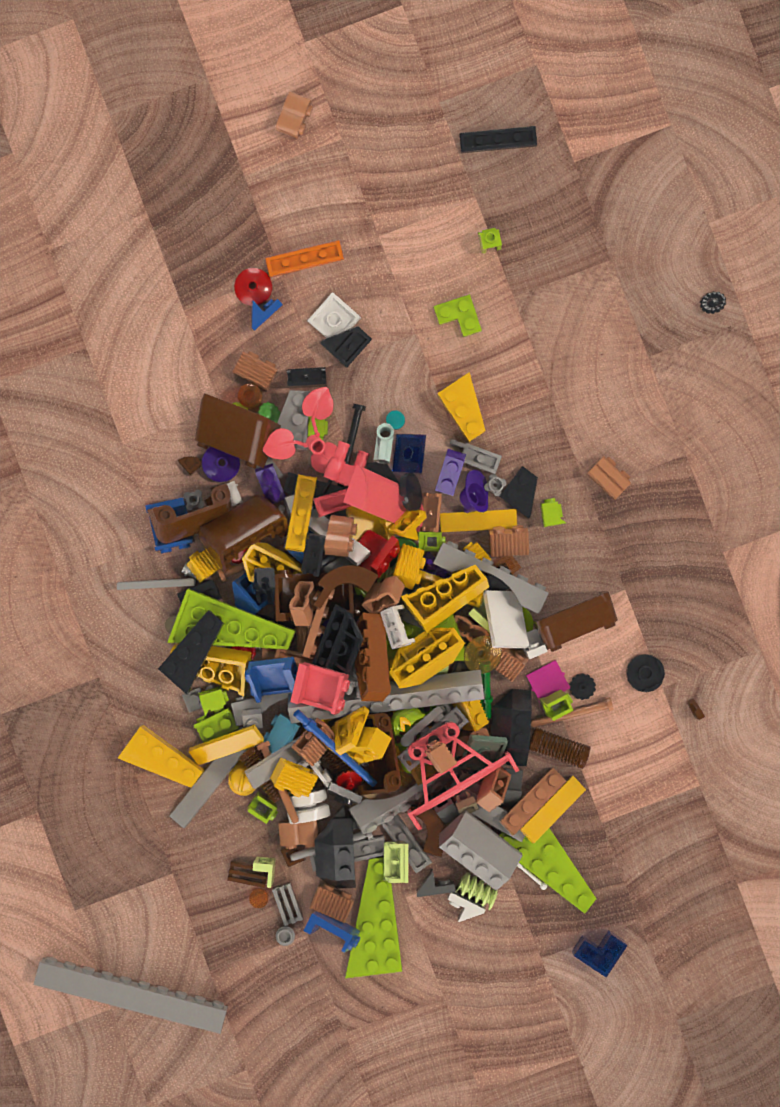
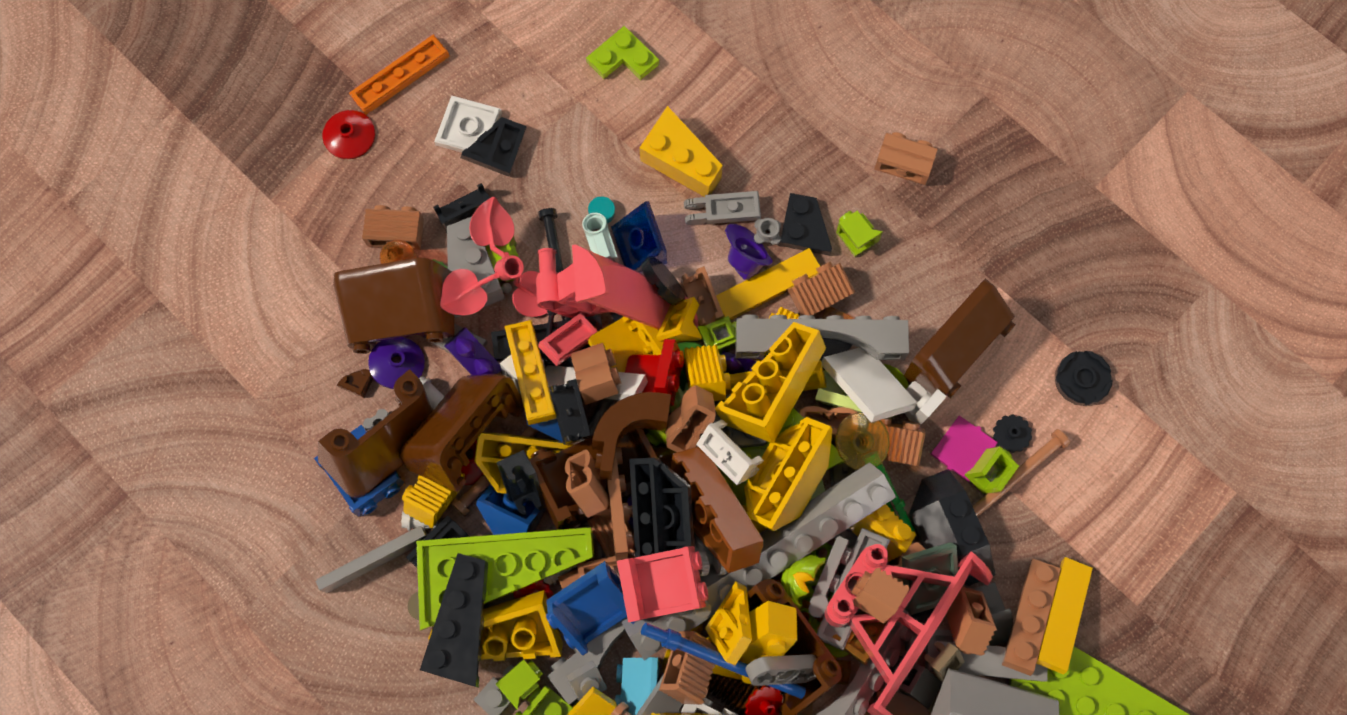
camera: 20 degrees left, 15 degrees down
blue slope [251,299,283,331] -> none
brick [435,449,466,496] -> none
reddish brown piece [529,727,591,769] -> none
reddish brown tile [687,699,705,720] -> none
none -> light grey beam [745,655,817,686]

